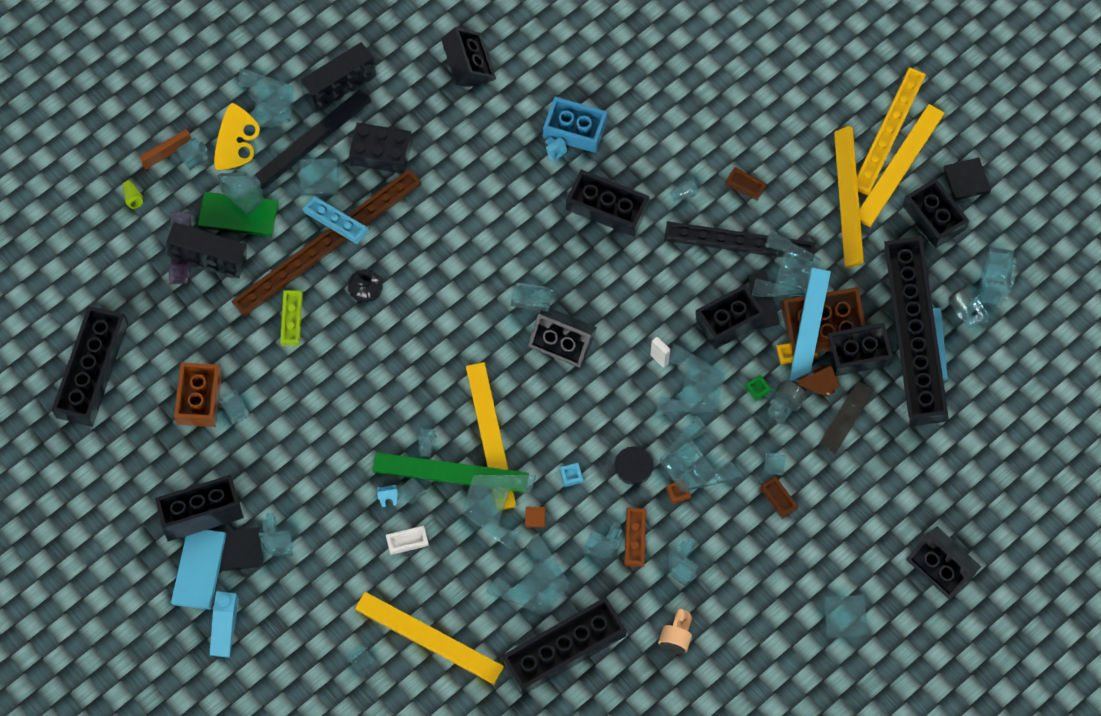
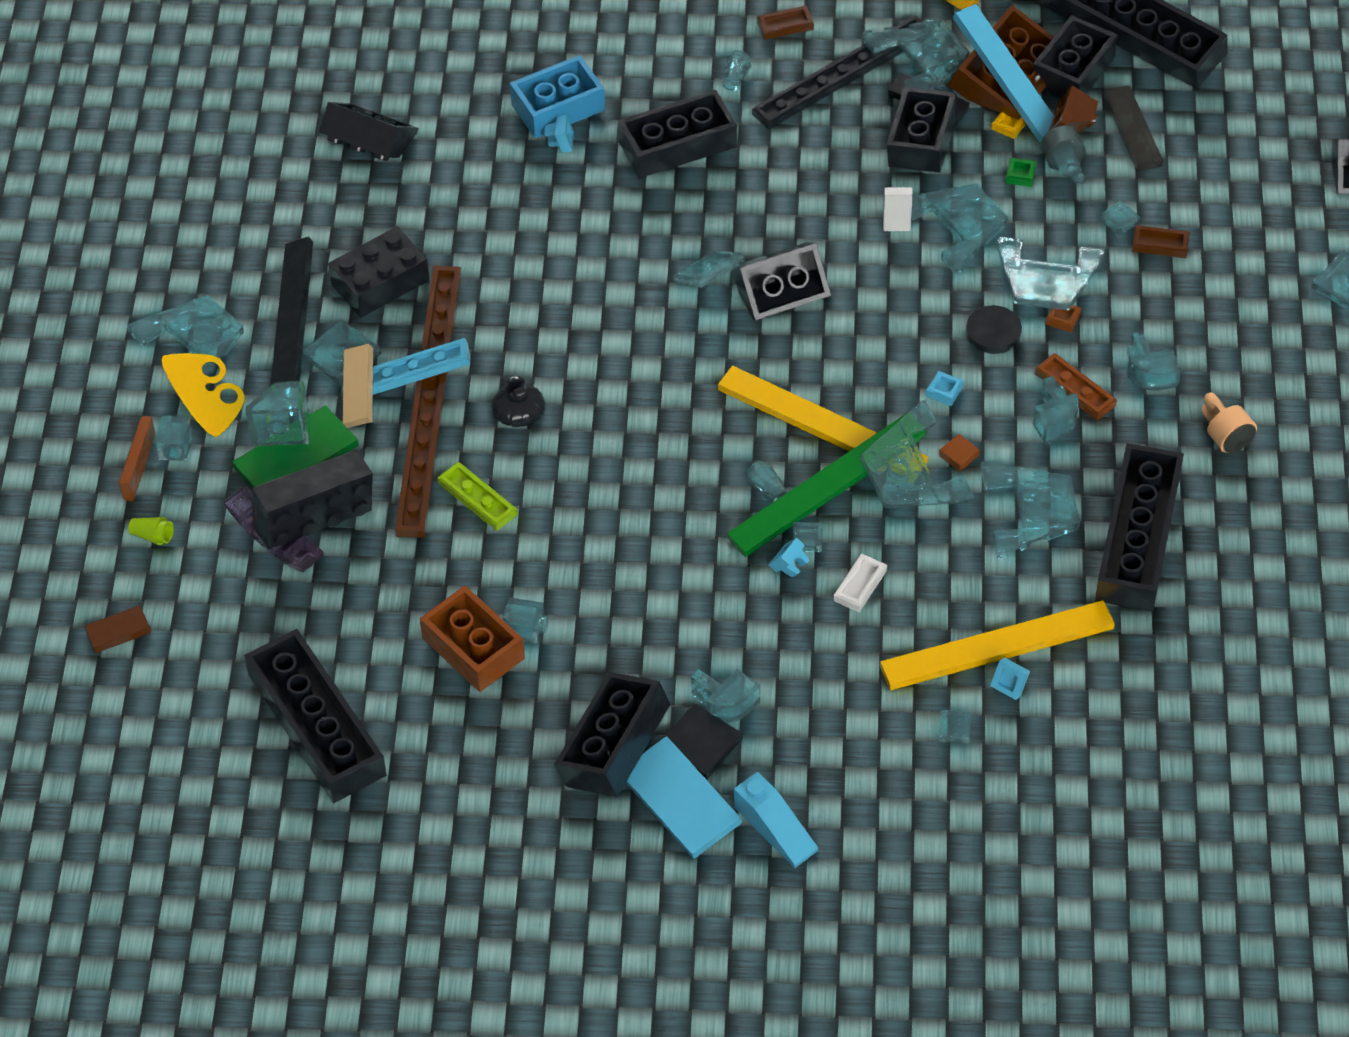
camera: 45 degrees left, 15 degrees down
black brick [300,42,376,113] -> none
none -> reddish brown tile [84,605,151,654]
none -> tan tile [343,344,373,428]
none -> medium azure tile [990,657,1030,700]

